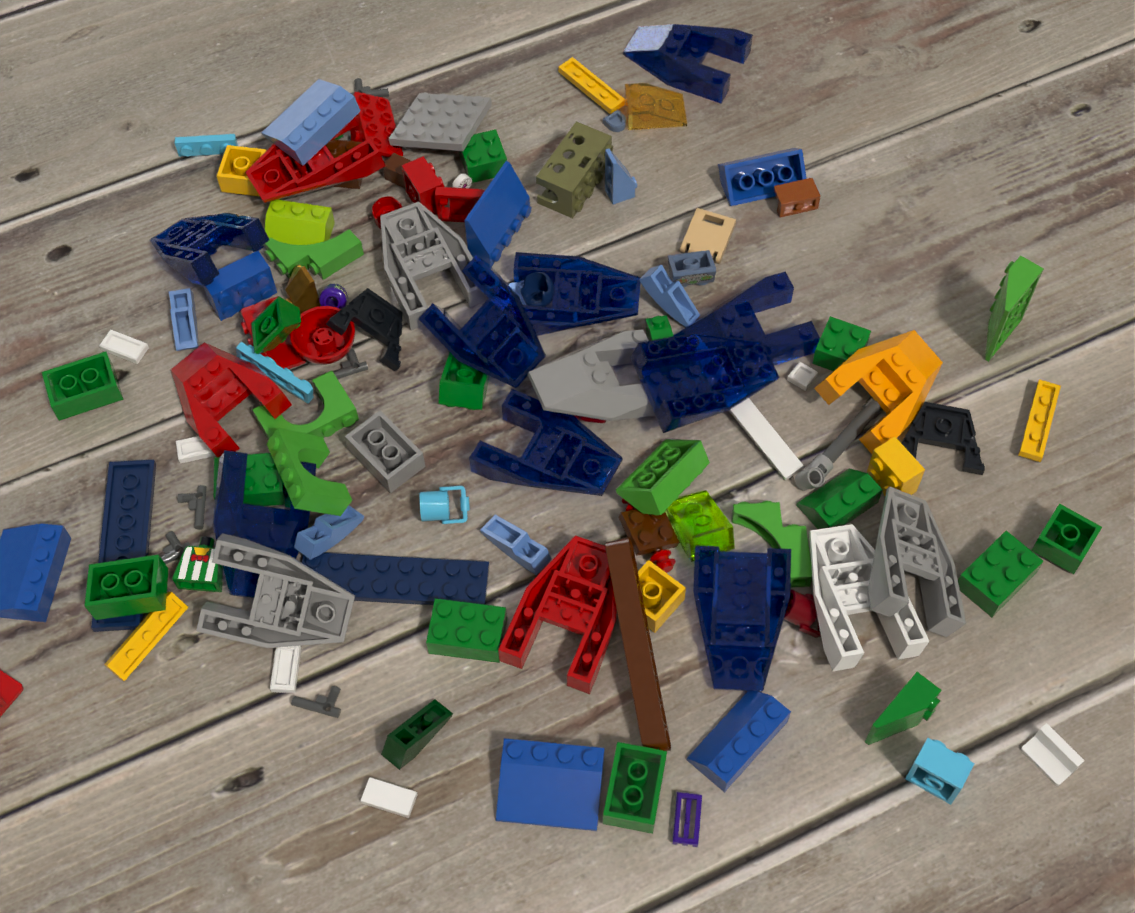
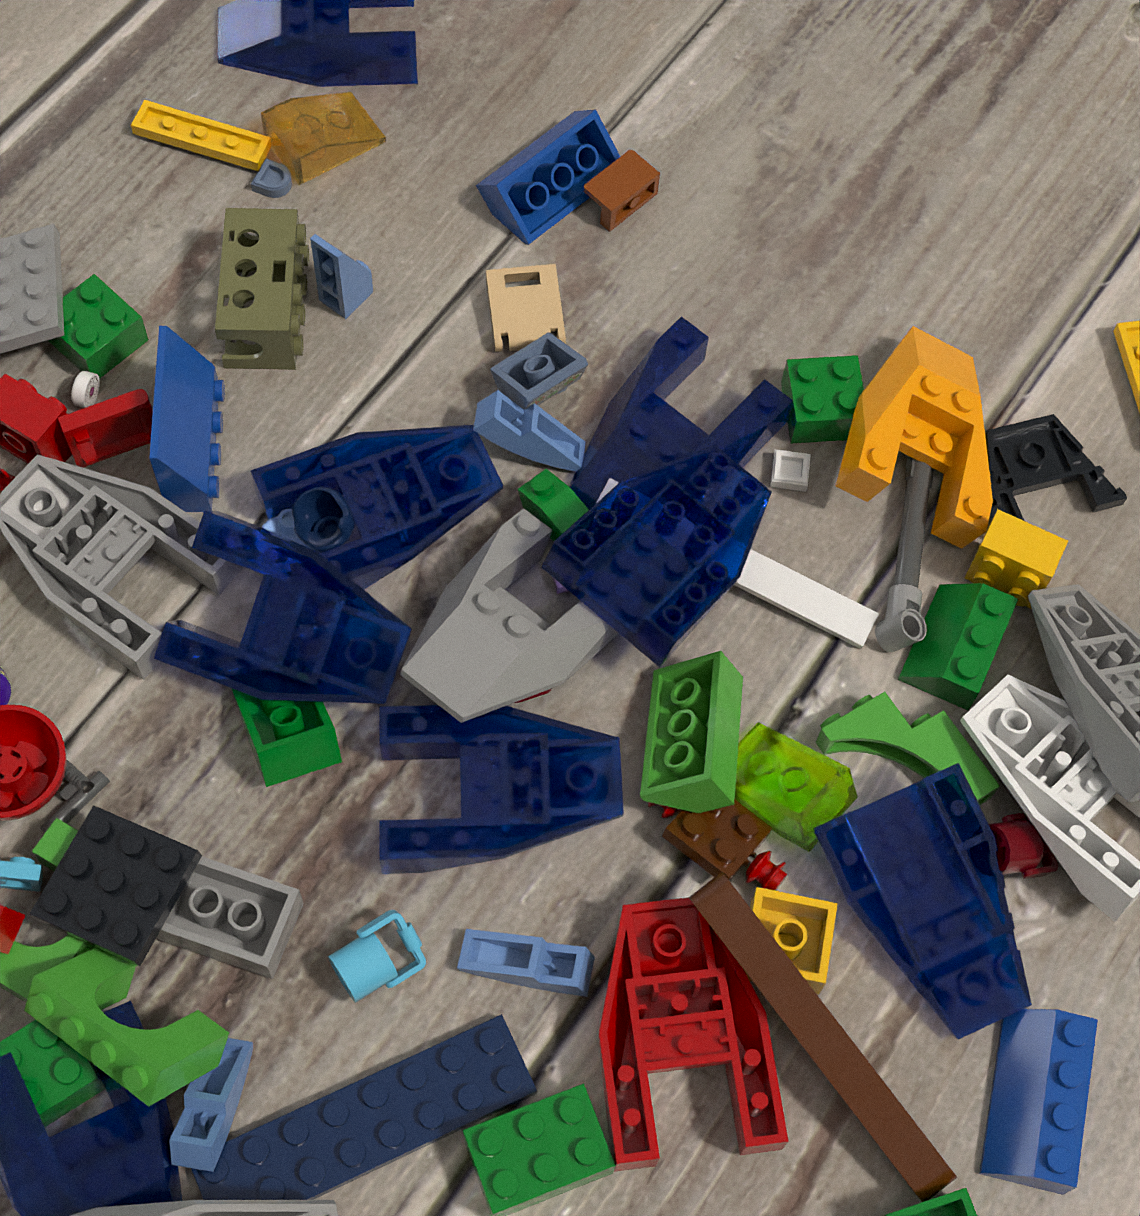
camera: 35 degrees left, 5 degrees up
black wing [325,288,403,372] -> none
bright green slope [985,255,1044,362] -> none
none -> black plate [30,805,202,967]

